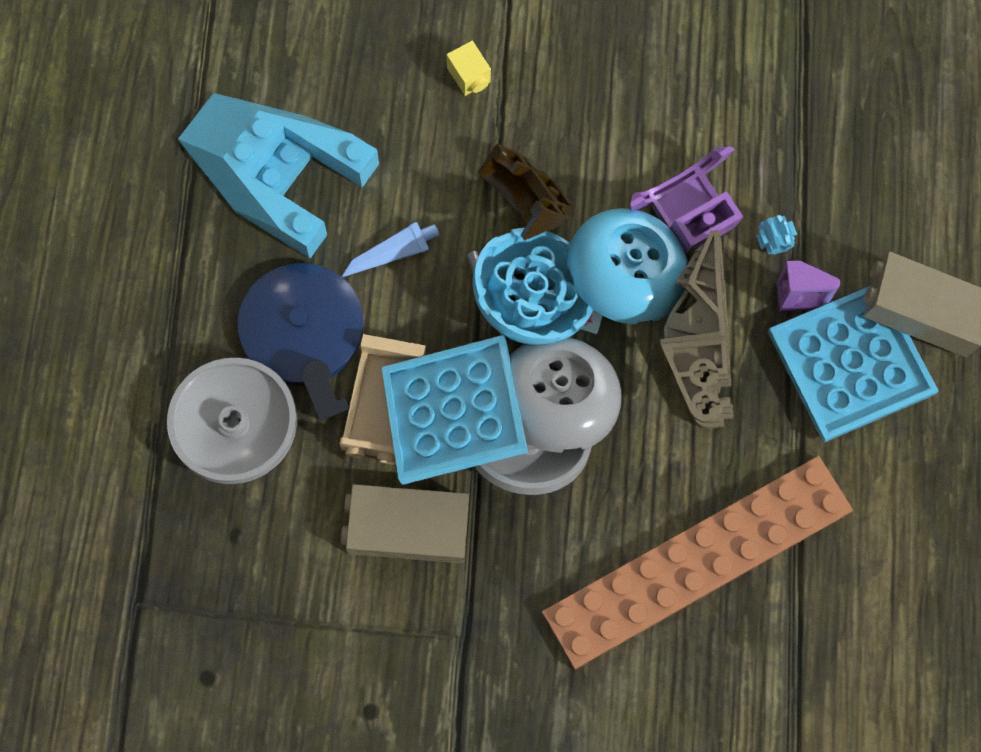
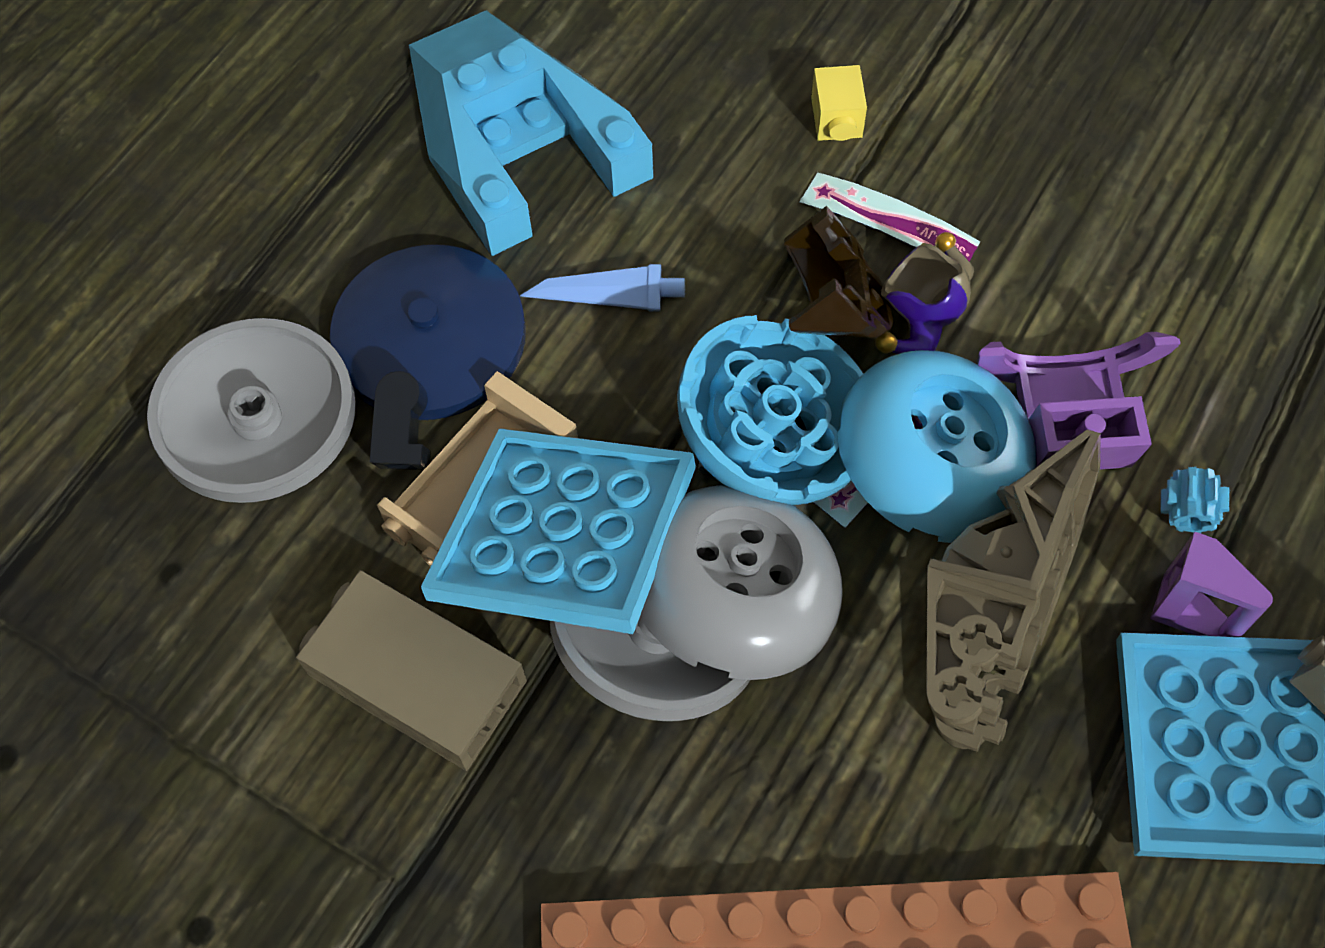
camera: 30 degrees right, 10 degrees down
none -> sticker [800,172,980,262]
none -> piece [875,232,974,354]

